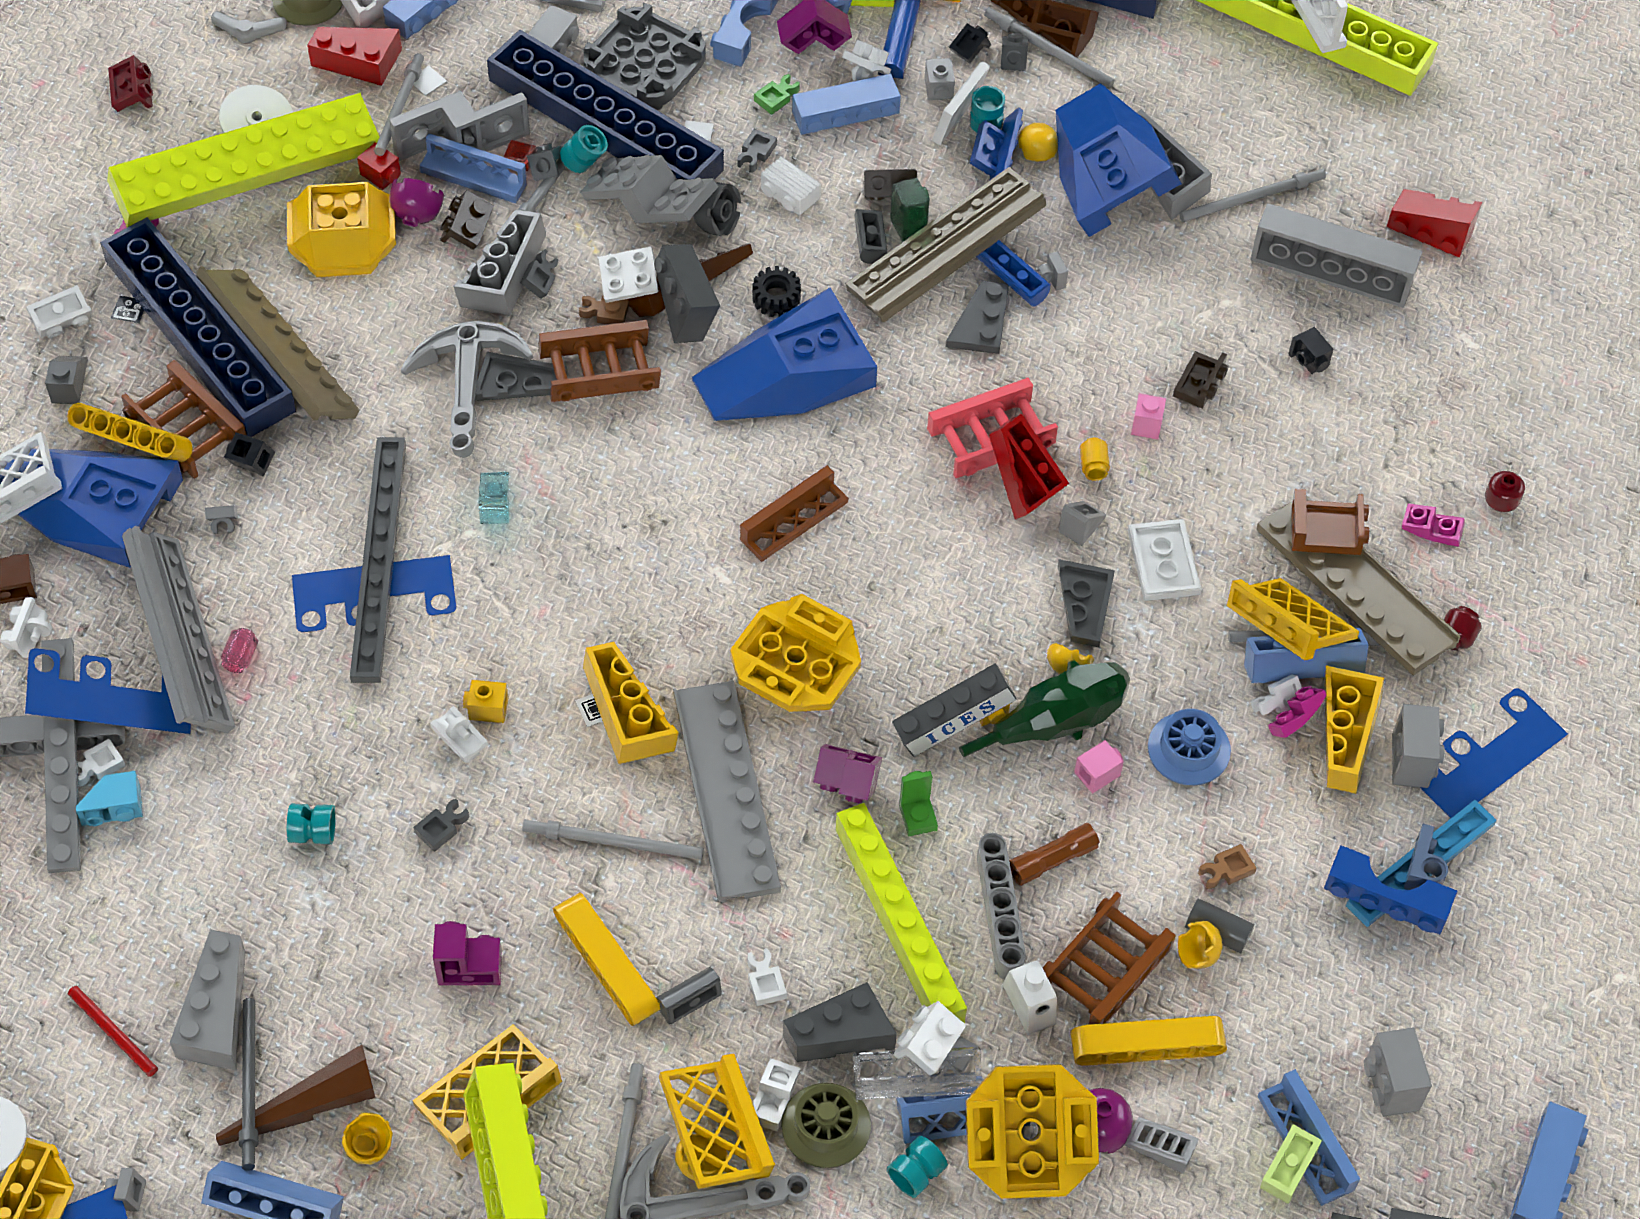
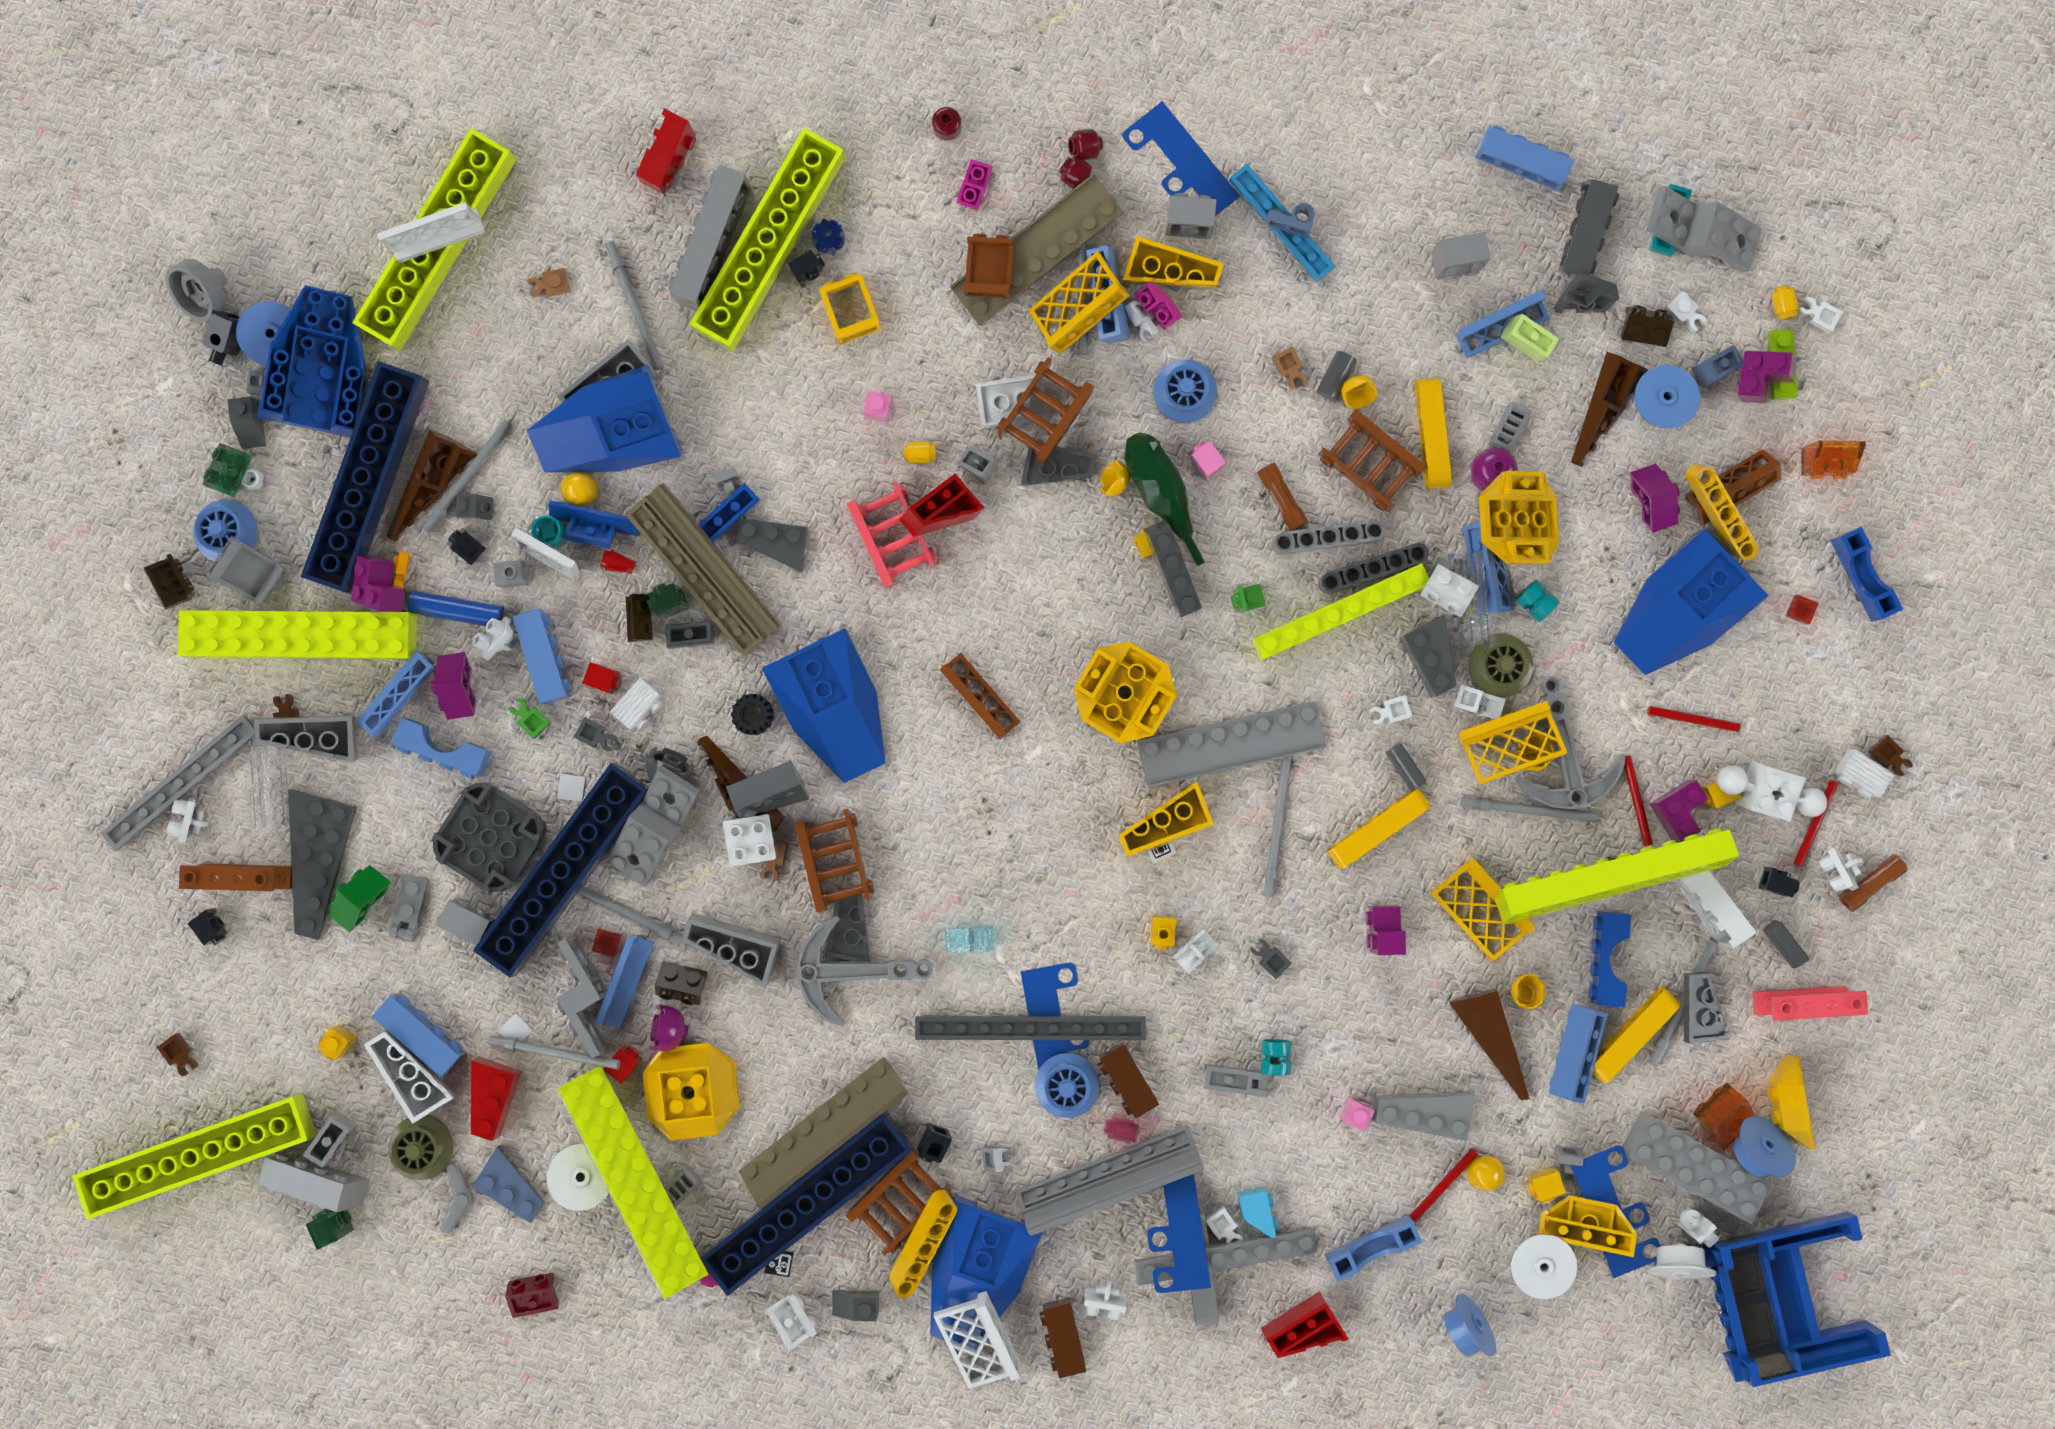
camera: 85 degrees left, 30 degrees up
dark grey bar [239,998,259,1170] -> none
dark grey plate [520,249,558,299] -> none
dark grey bracket [527,143,562,181] -> none
teal wheel [560,125,608,173] -> none
magenta brick [813,744,883,803] -> none
white torso [1003,960,1057,1035] -> none
dark brown bracket [1173,351,1229,409] -> none
blue arch [1324,845,1457,935] -> none
none -> sand blue wing [473,1145,545,1223]
none -> medium nougat plate [527,268,571,297]
none -> red brick [582,662,621,694]
none -> red cone [600,549,636,574]
none -> light grey slope [664,1165,703,1208]
none -> neon yellow brick [690,128,846,352]
none -> clear blue brick [811,218,846,256]
none -> yellow window [819,273,882,345]
none -> dark orange fence [996,357,1094,467]
none -> medium blue piece [1035,1053,1099,1118]
none -> dark red head [1068,129,1103,160]
none -> reddish brown brick [1098,1042,1159,1119]
none -> light grey plate [1204,1064,1271,1097]
none -> dark grey beam [1318,543,1429,594]
none -> medium blue arch [1324,1215,1422,1282]
none -> bright pink brick [1340,1096,1375,1132]
none -> yellow hair [1466,1155,1505,1191]
none -> yellow brick [1526,1167,1566,1203]

